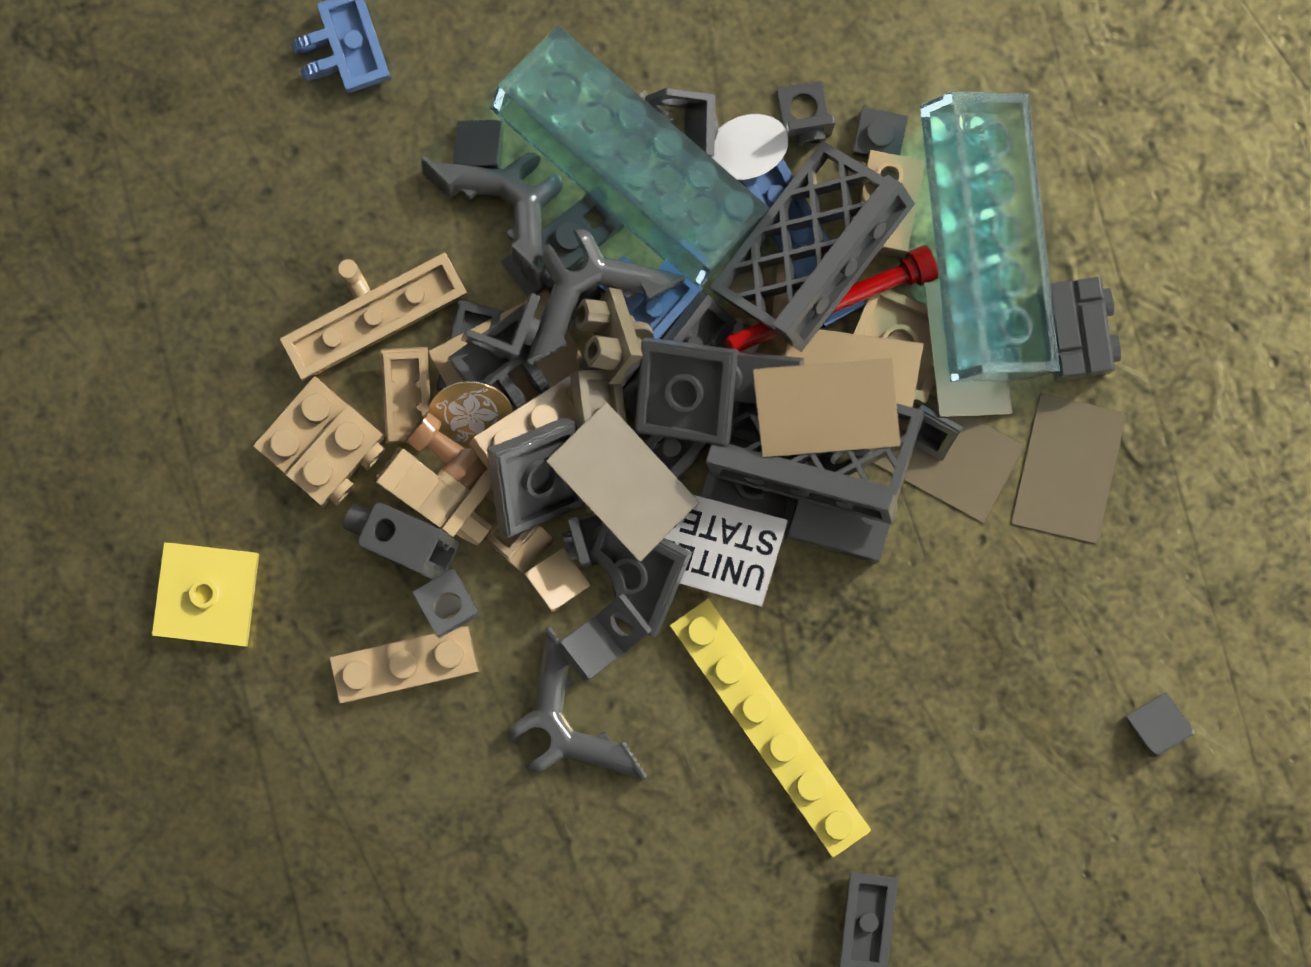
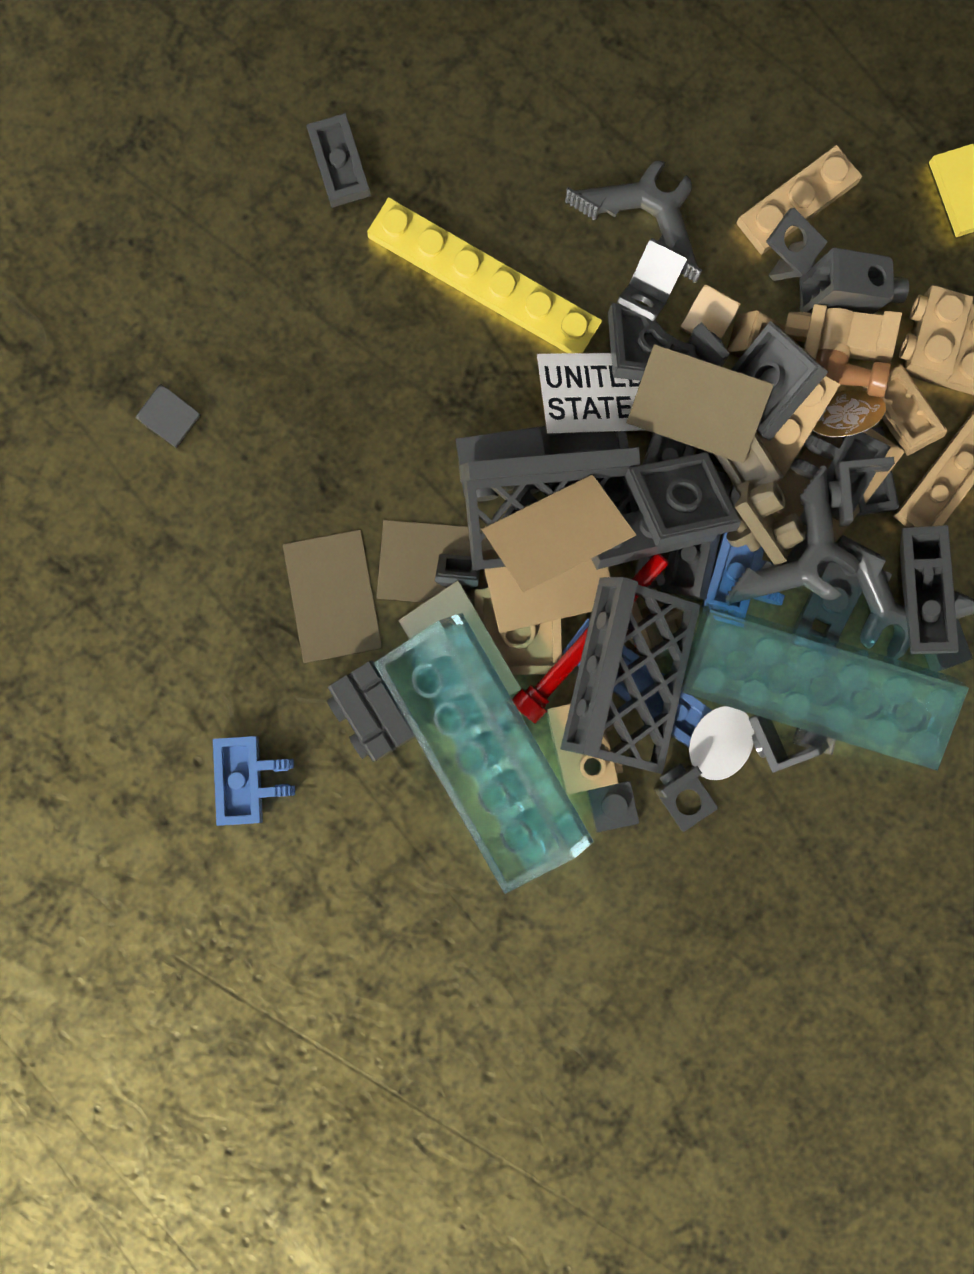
camera: 160 degrees right, 0 degrees up
none -> medium blue hinge [213,736,295,826]
none -> dark grey slope [900,525,959,655]

